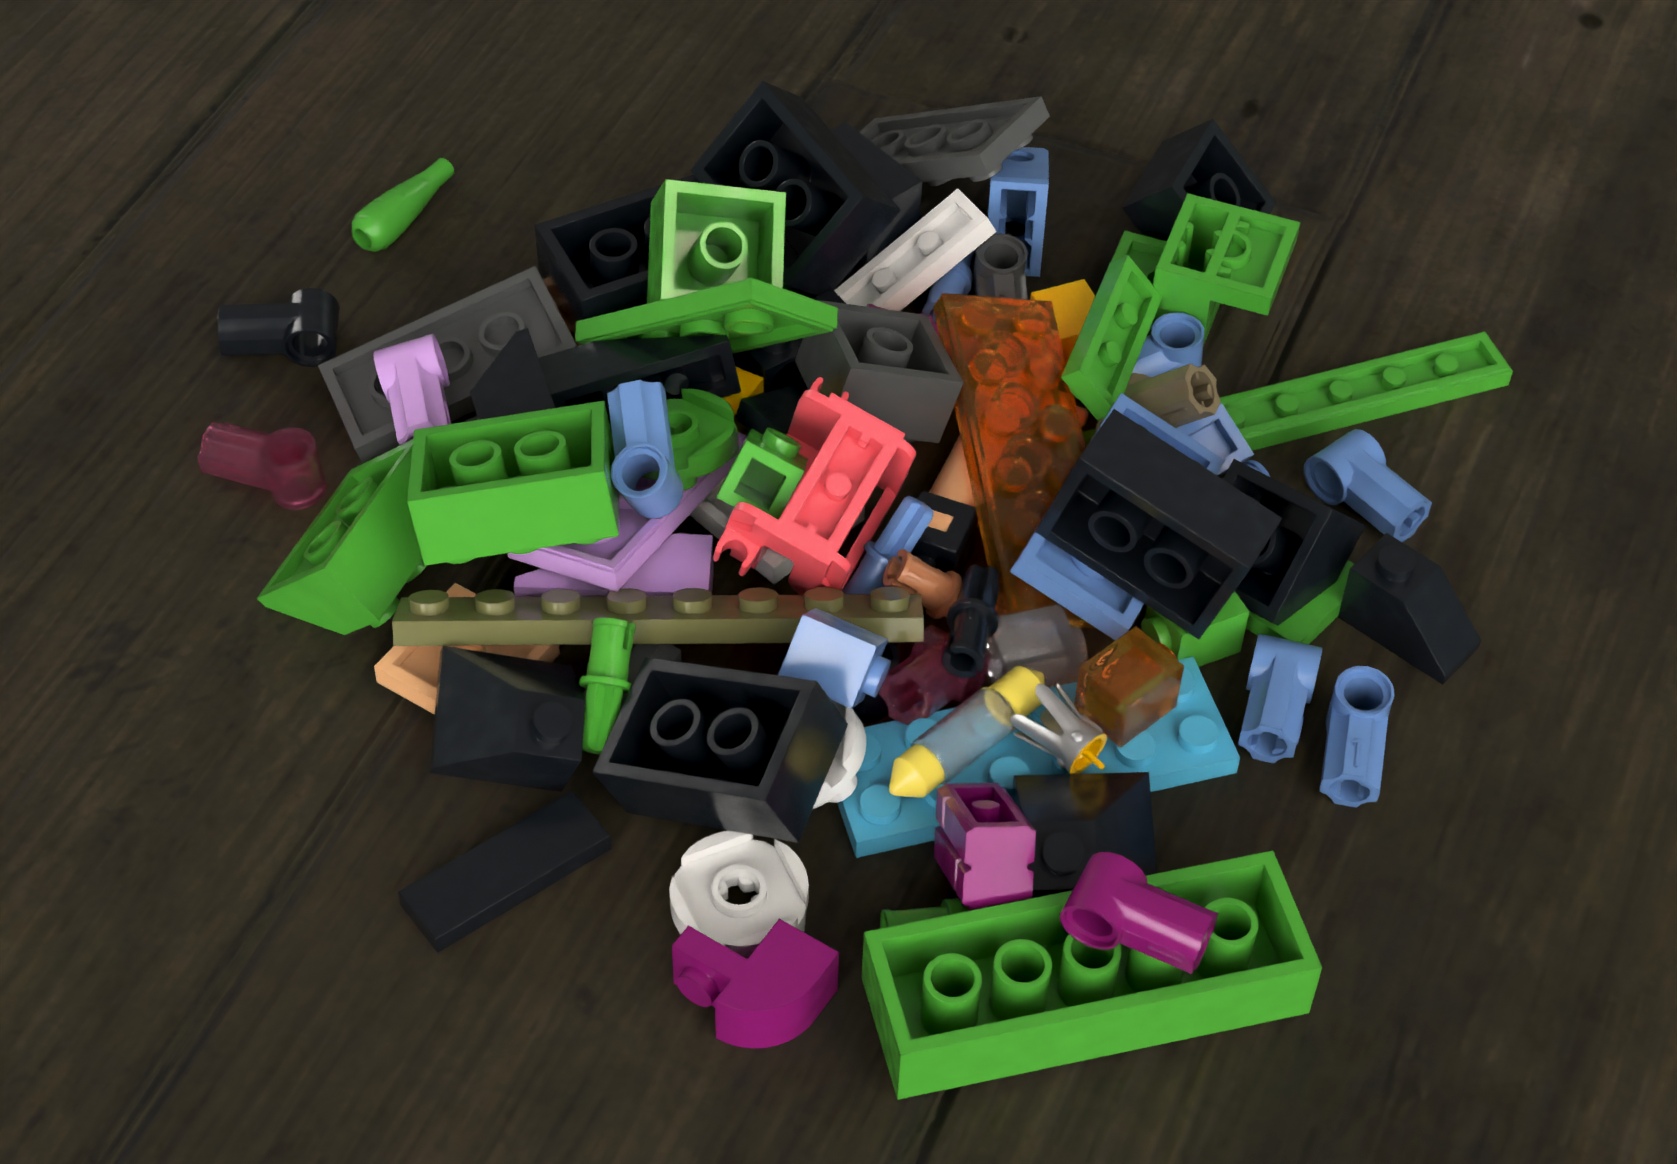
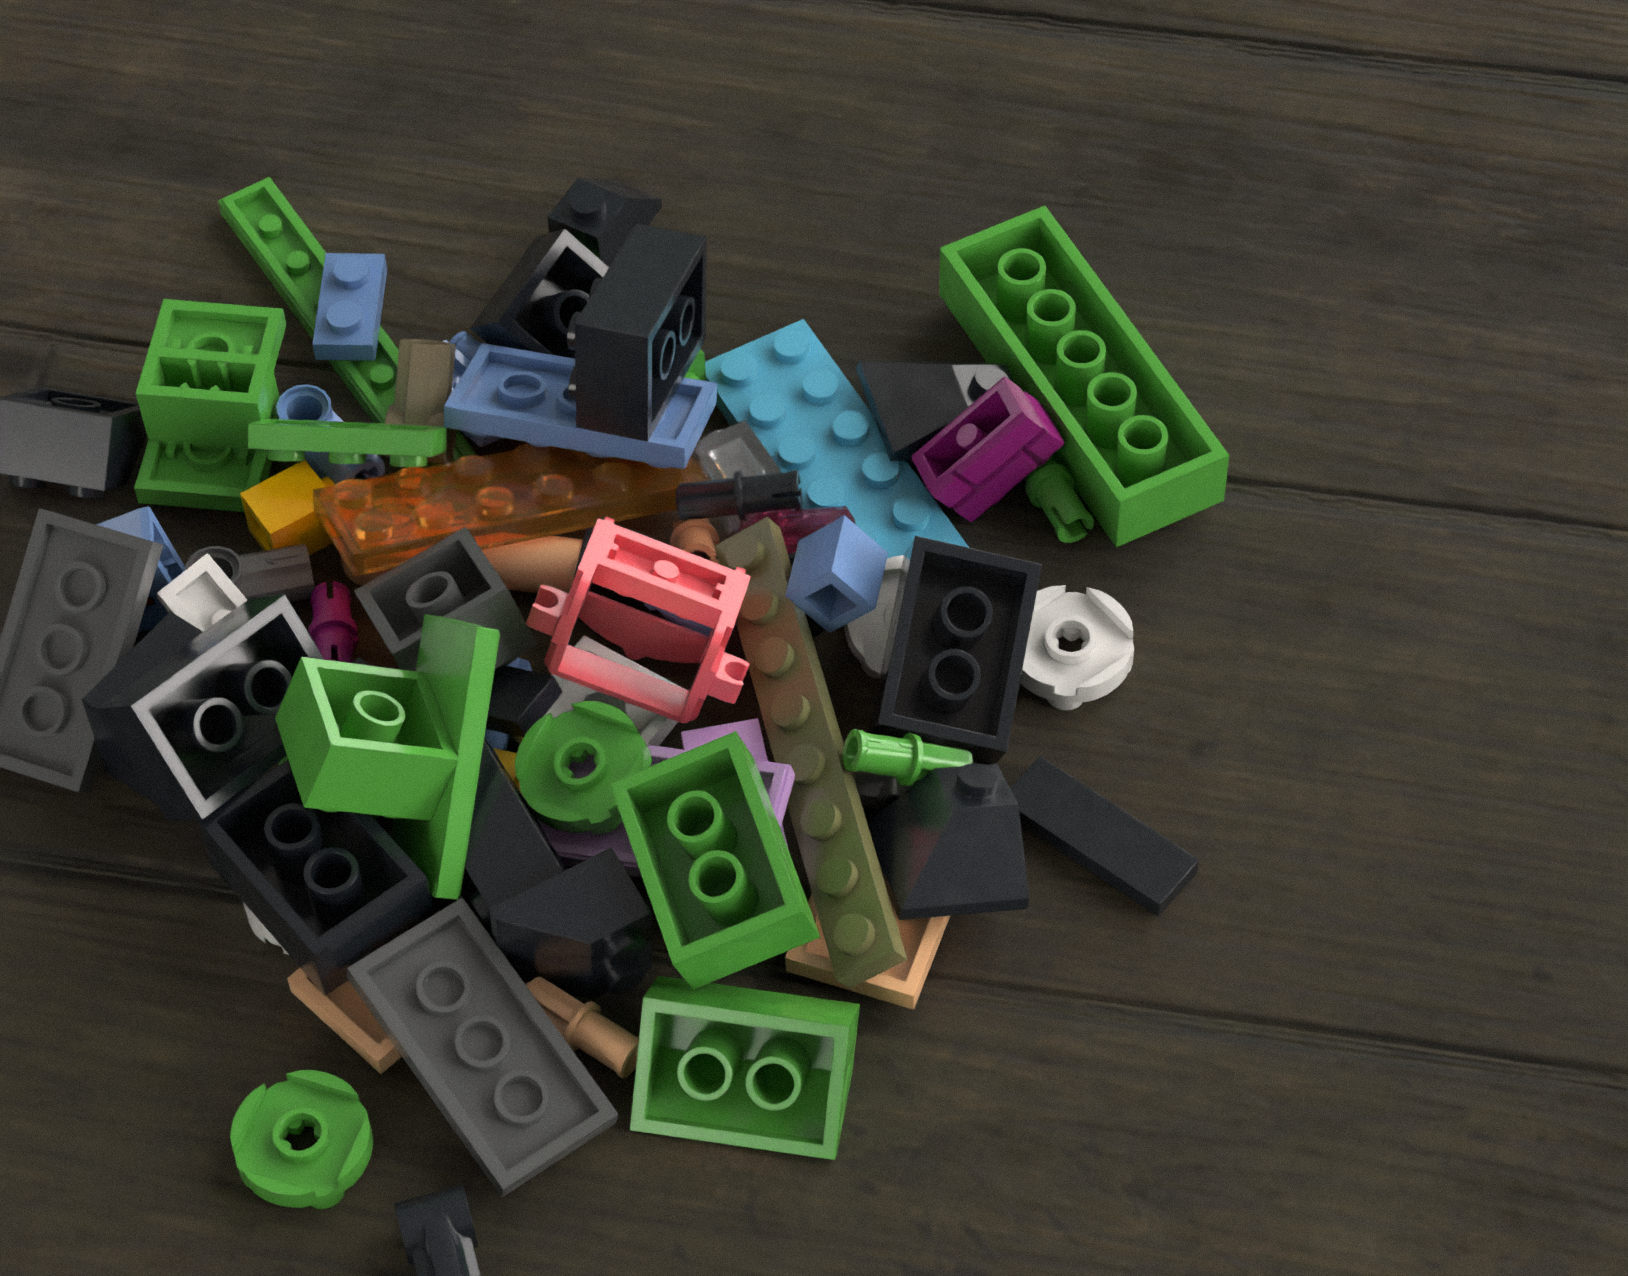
camera: 100 degrees left, 5 degrees up
clear pink piece [197,422,327,510] -> none
bright green piece [351,158,454,252] -> none
lavender piece [373,334,451,445] -> none
medium blue piece [607,380,683,518] -> none
magenta brick [672,919,839,1048] -> none
bright green brick [716,428,808,520] -> none
piece [889,666,1045,798] -> none
flat silver piece [1010,682,1107,774] -> none
magenta piece [1060,852,1218,974] -> none
clear orange brick [1074,626,1184,748] -> none
medium blue piece [1238,633,1323,763] -> none
medium blue piece [1304,429,1432,542] -> none
medium blue piece [1320,666,1395,808] -> none
none -> bright green plate [230,1070,373,1209]
none -> medium blue plate [312,253,387,361]

